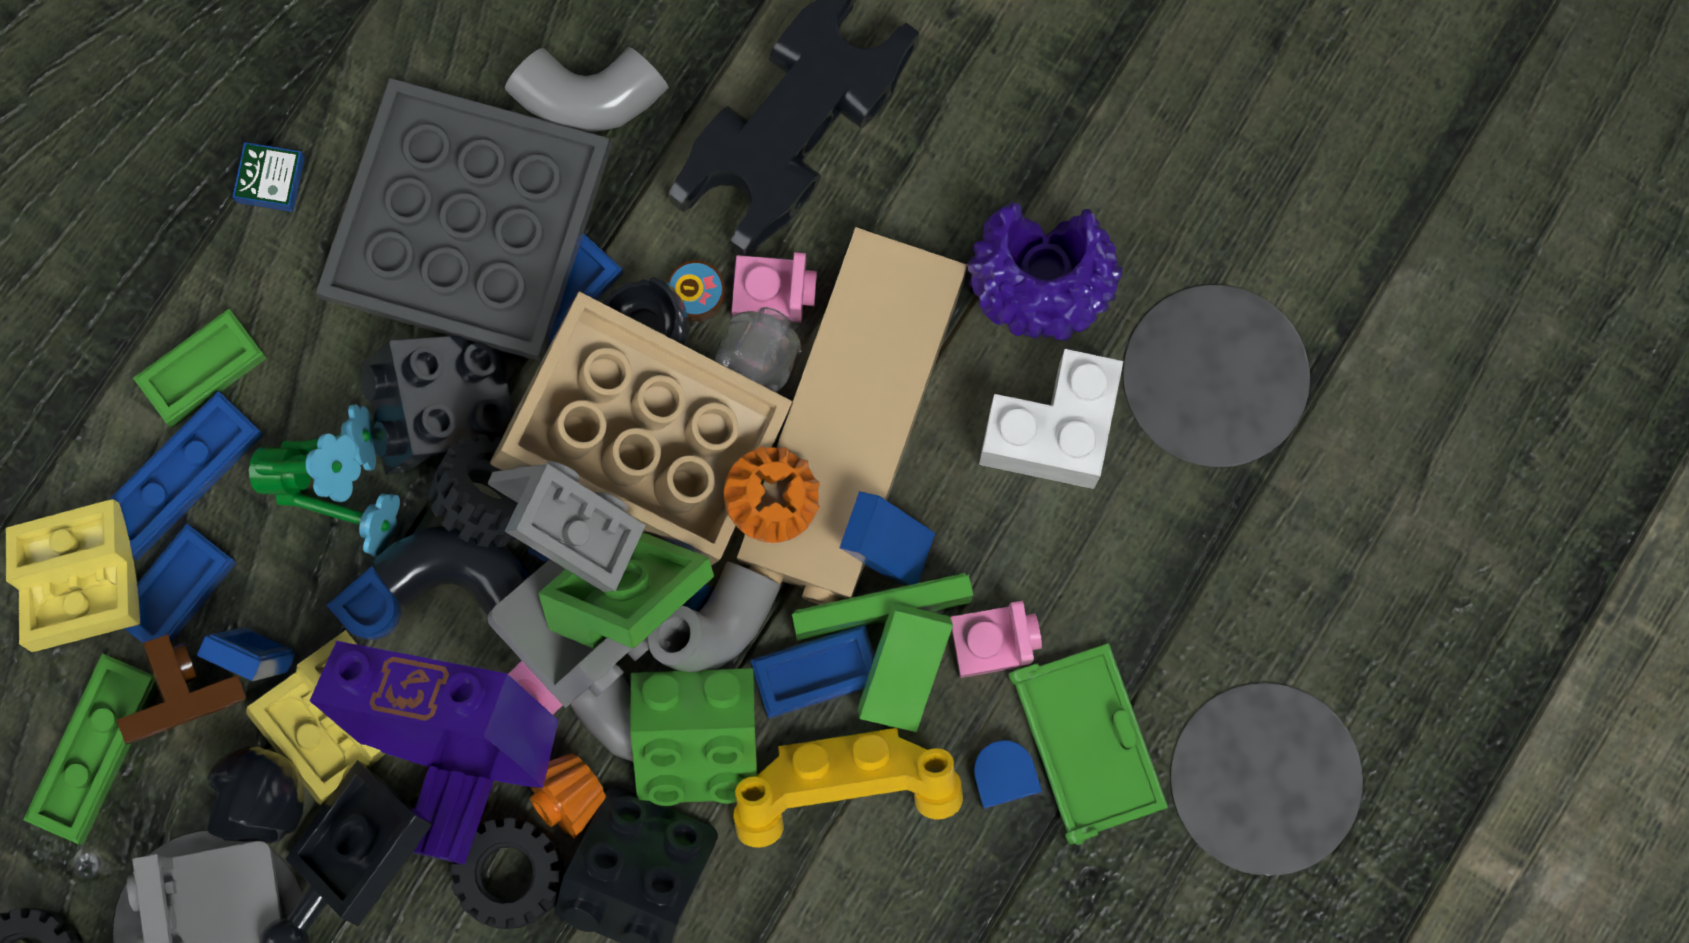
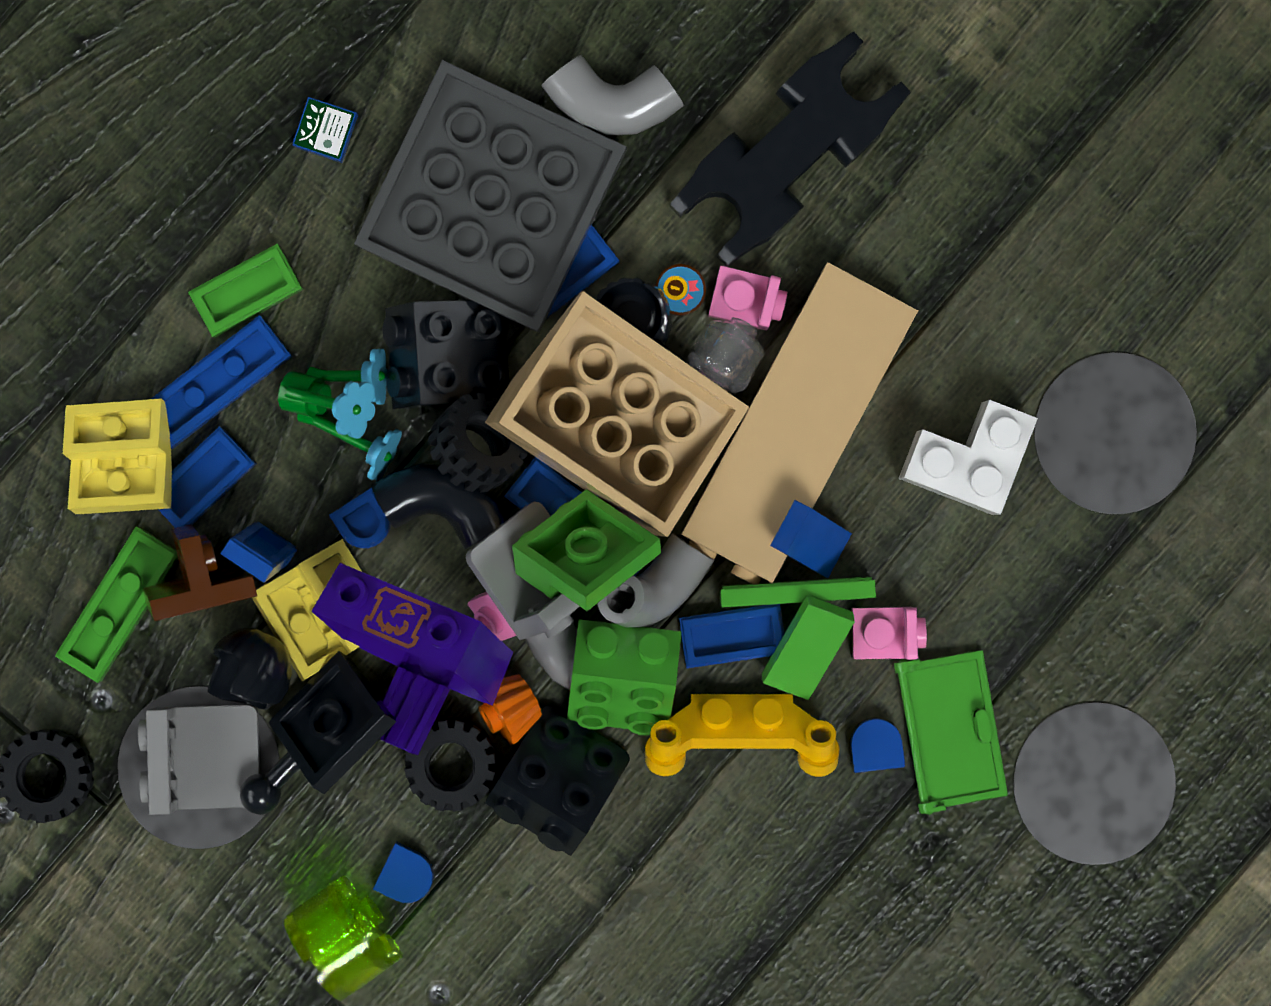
camera: 10 degrees right, 10 degrees up
light grey bracket [488,461,646,592] -> none
orange gear [724,446,820,543] -> none
dark purple hair [968,202,1123,341] -> none

